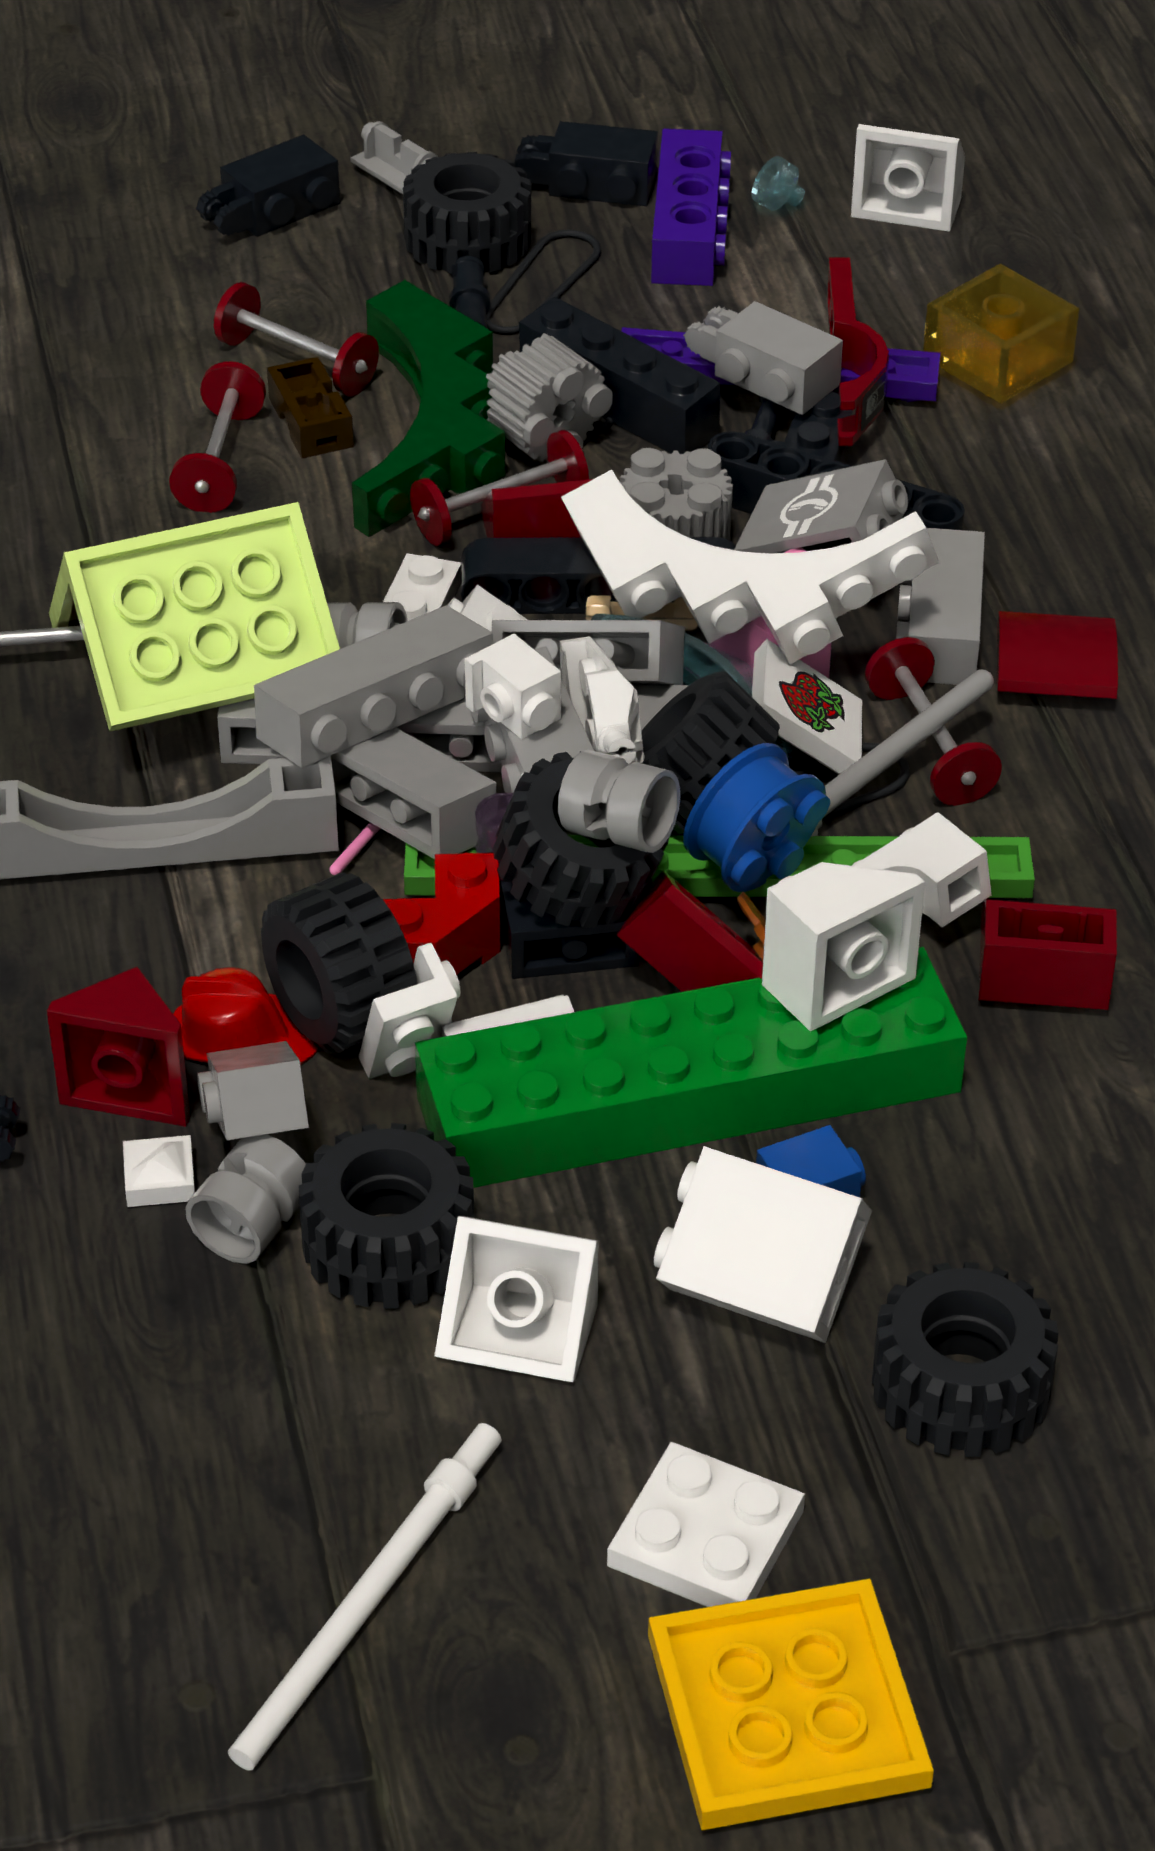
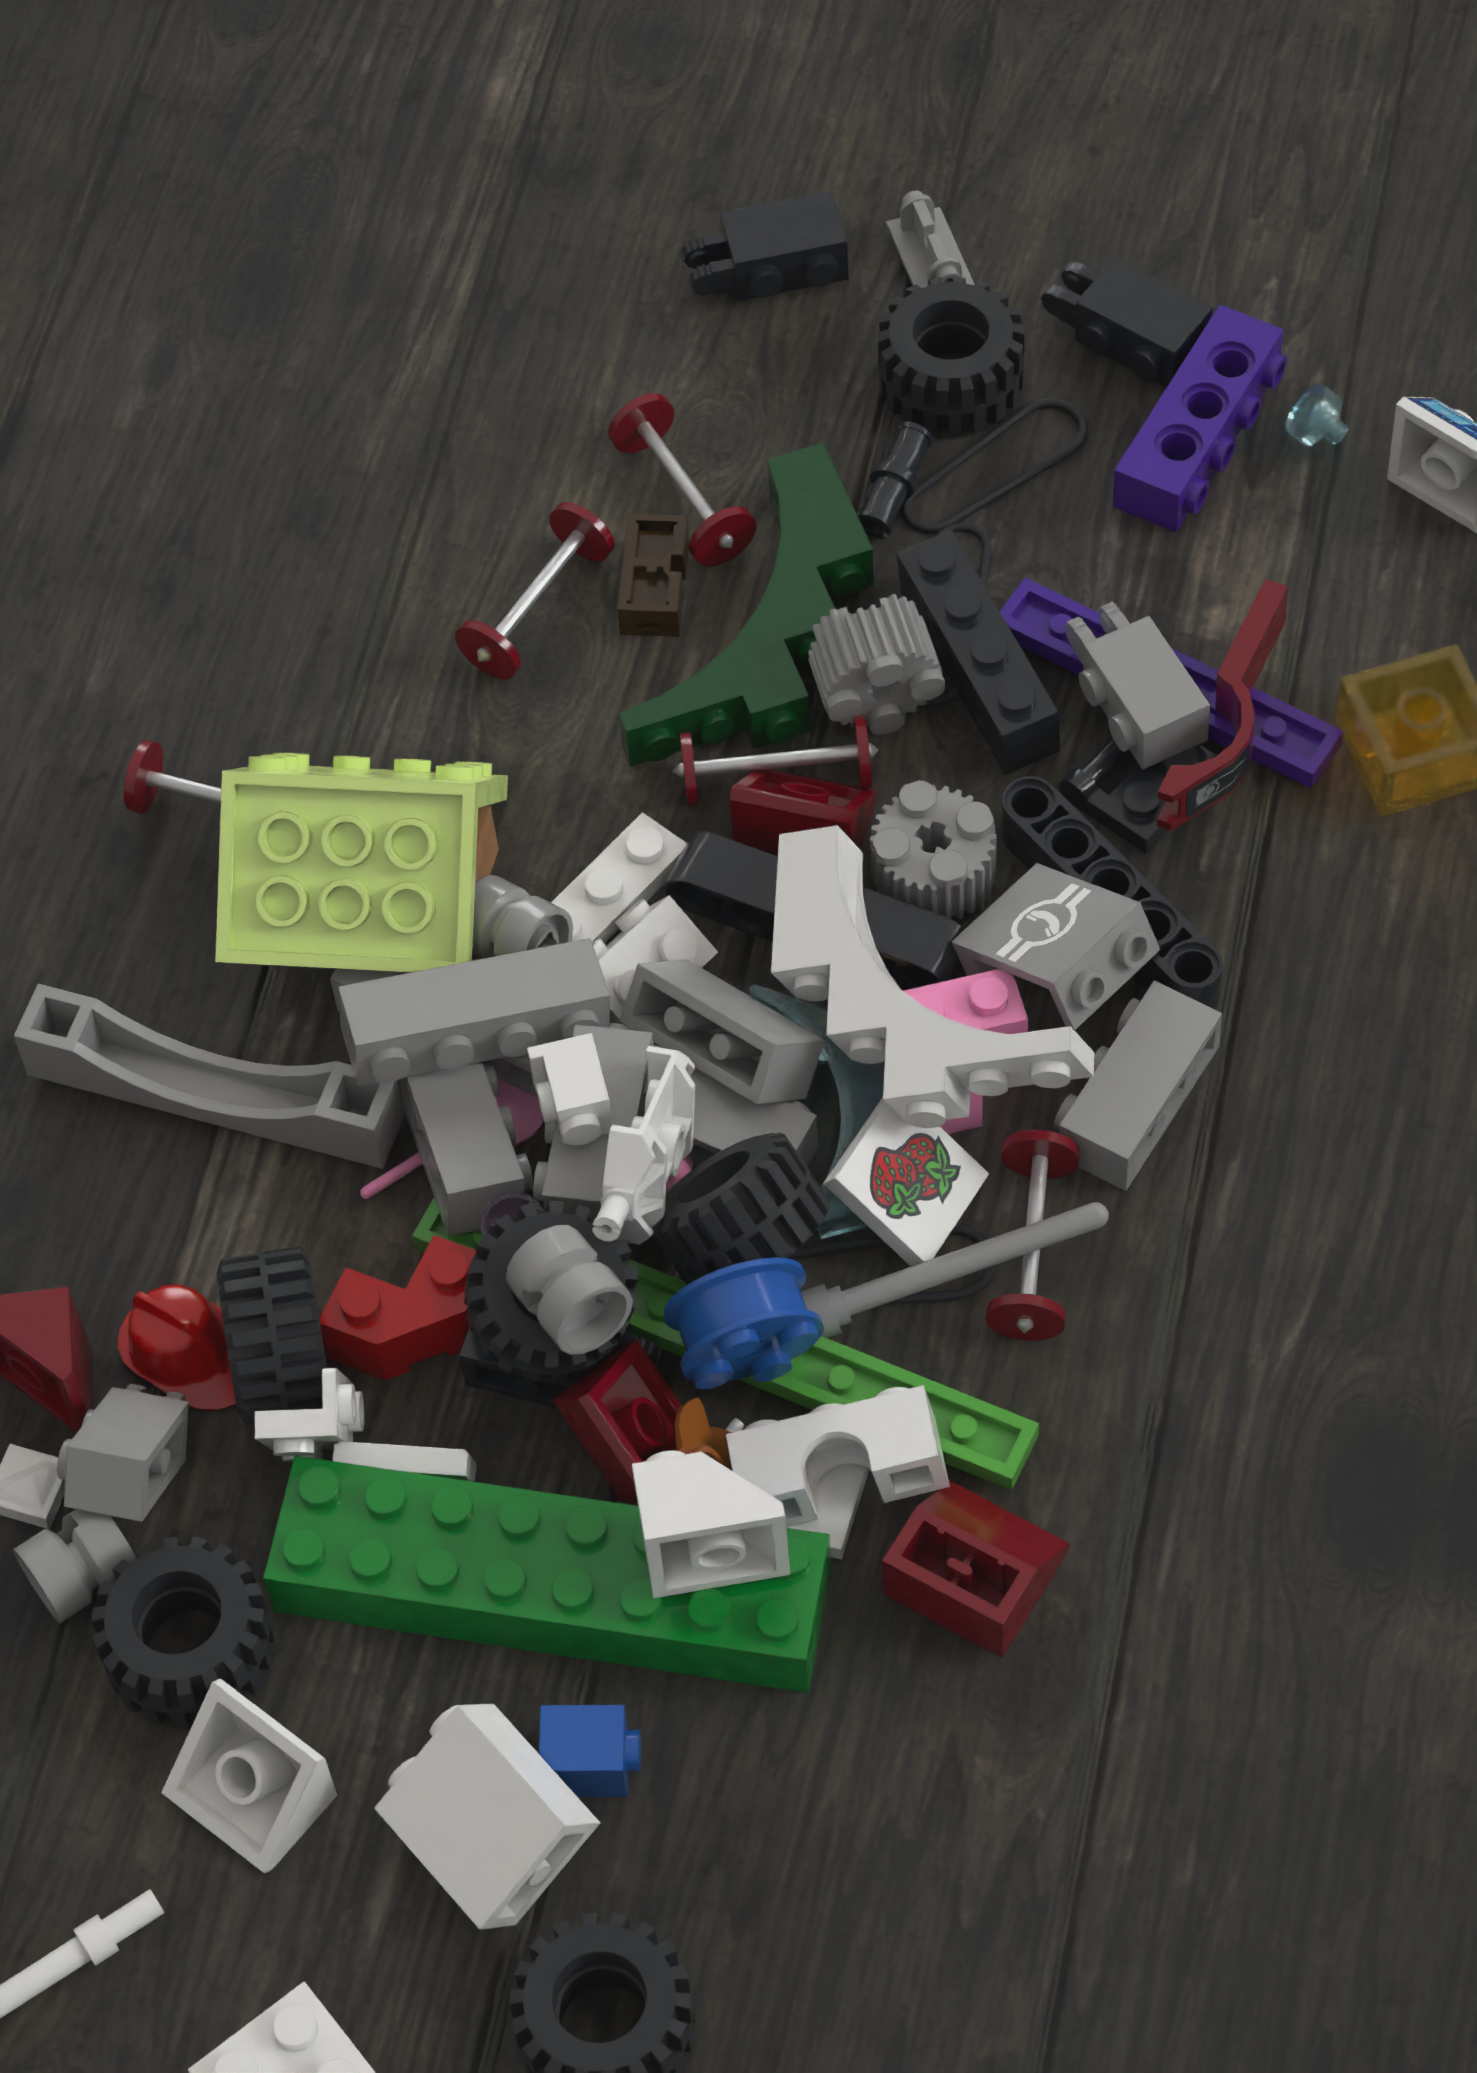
camera: 30 degrees right, 15 degrees up
dark red slope [996,611,1118,699] -> none

